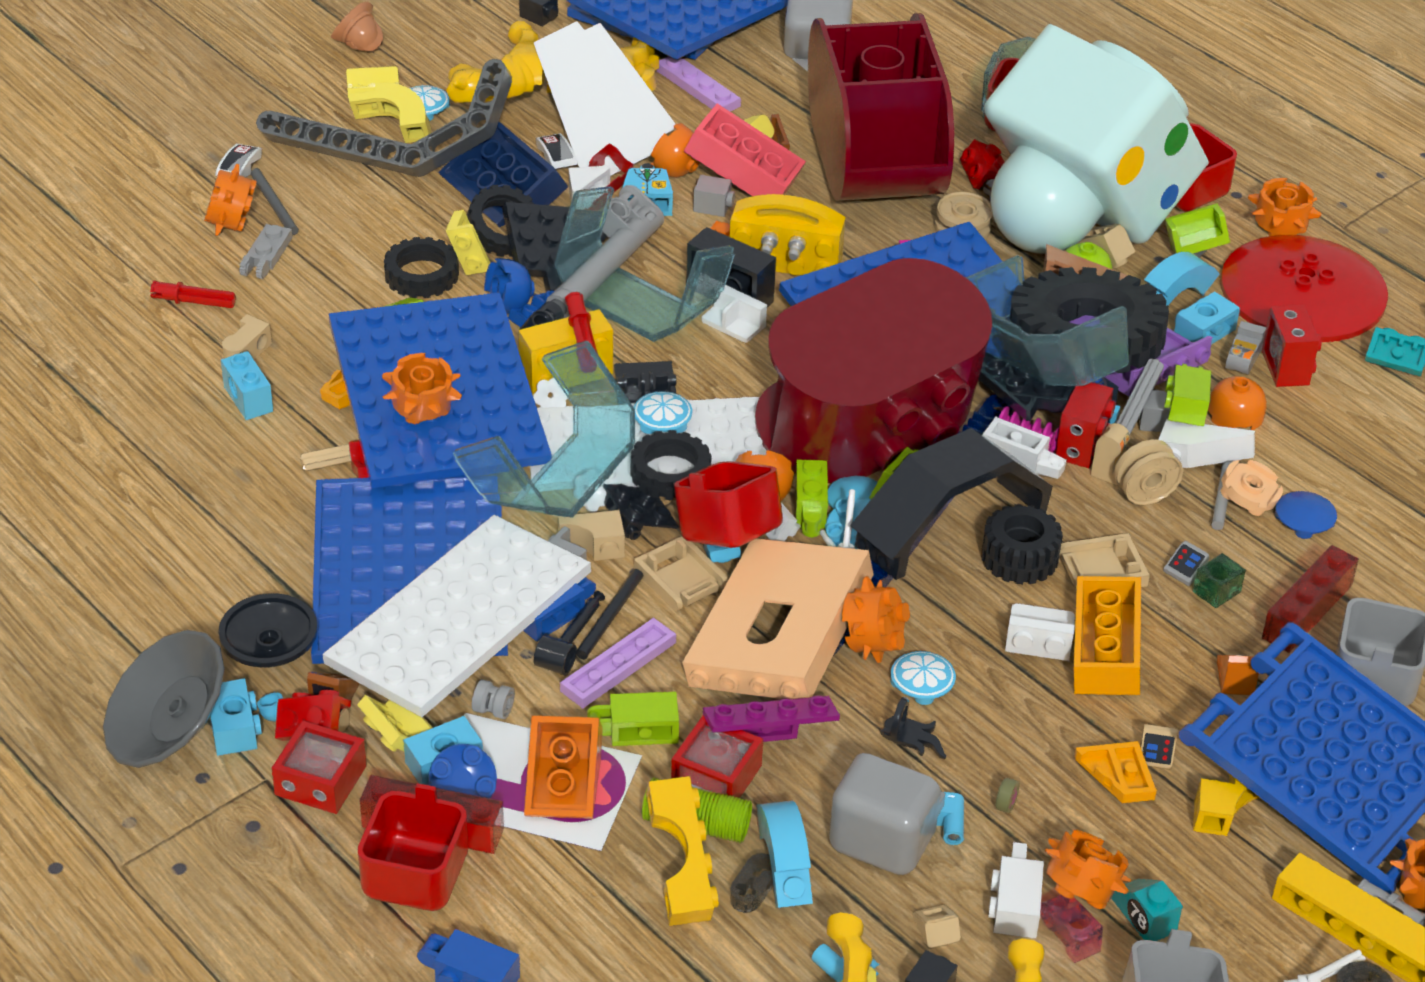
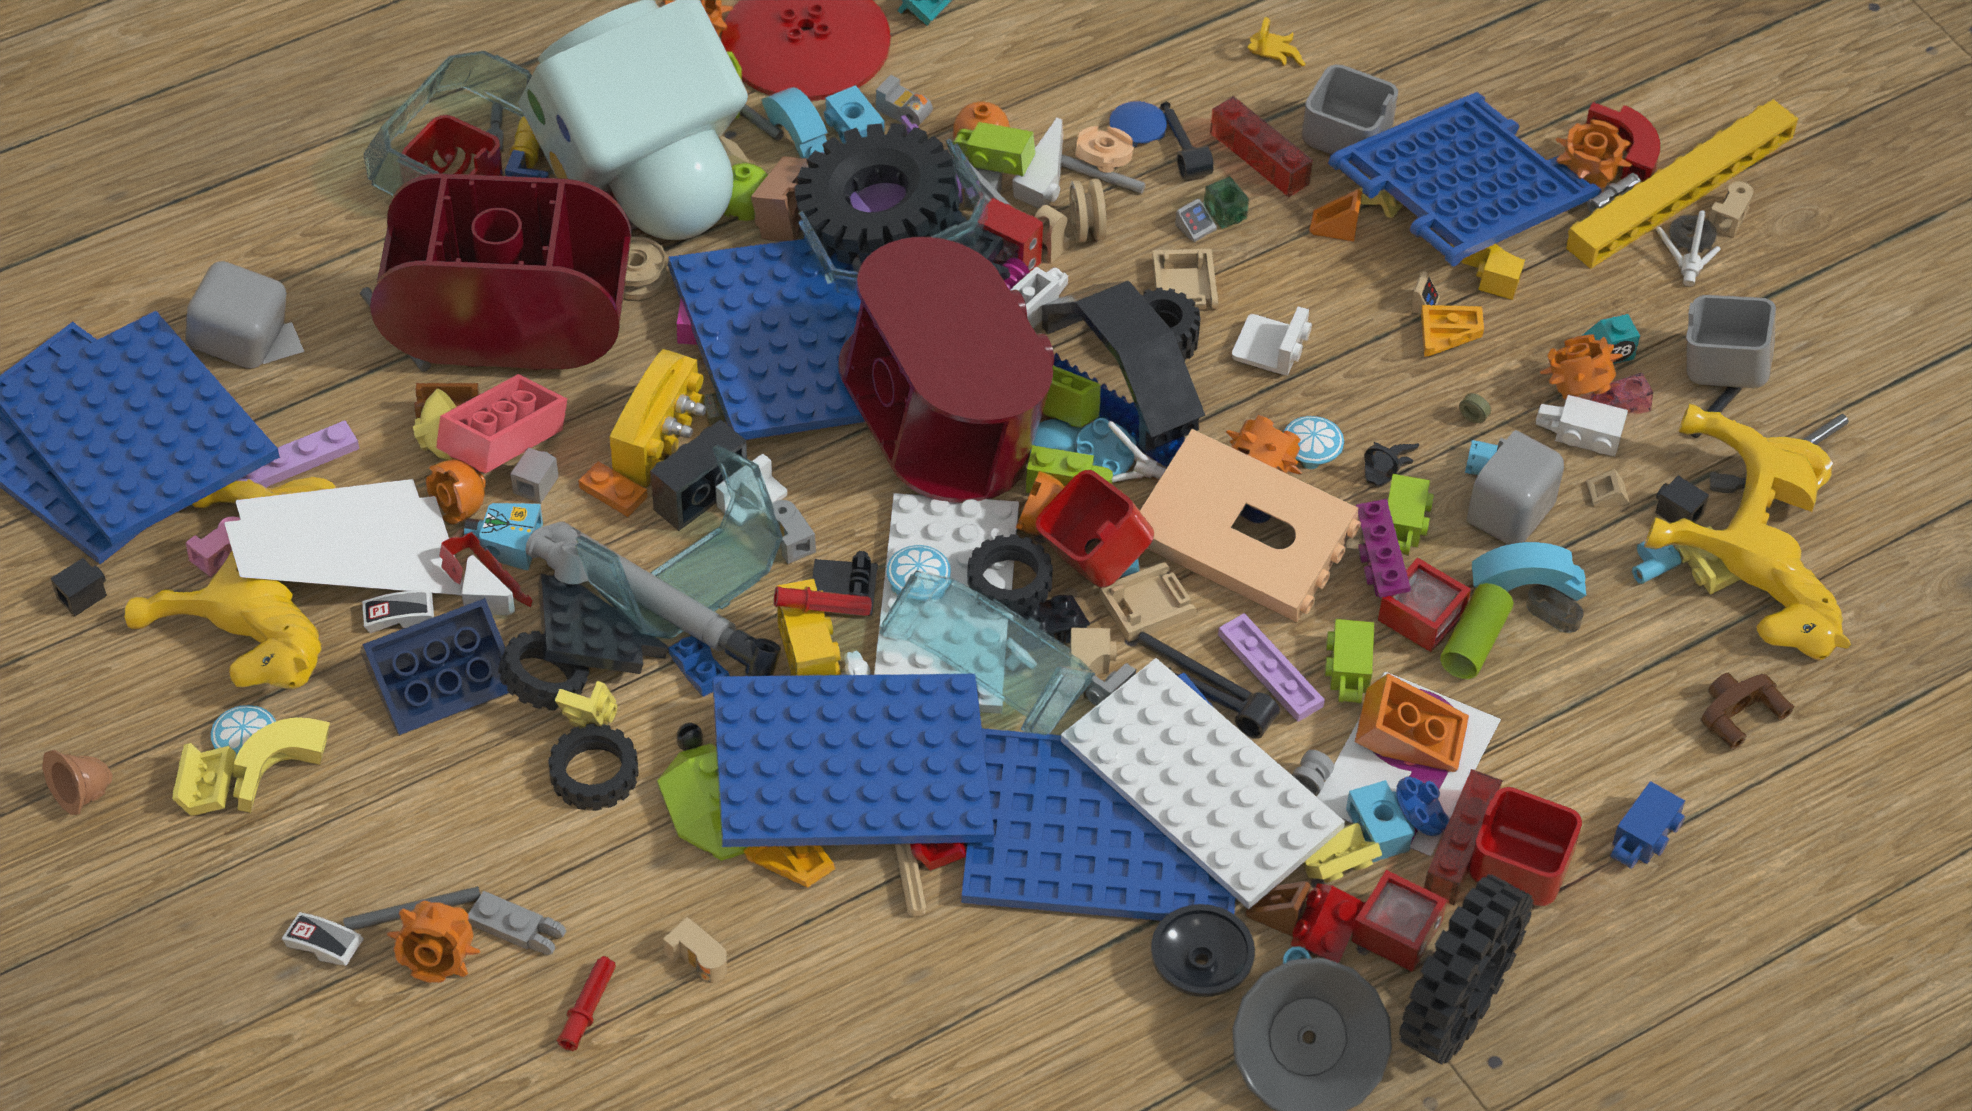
camera: 80 degrees left, 10 degrees up
medium azure brick [221,351,273,420] -> none
dark grey beam [256,59,512,177] -> none
orange brick [382,353,462,424] -> none
blue cylinder [484,258,535,315] -> none
yellow arch [646,776,719,926] -> none
light orange brick [1074,576,1141,695] -> none
red piece [1261,305,1322,387] -> none
none -> light grey leg [768,500,816,564]
none -> black piece [1160,102,1214,180]
none -> lime brick [1388,474,1434,556]
none -> black tyre [1399,874,1533,1065]

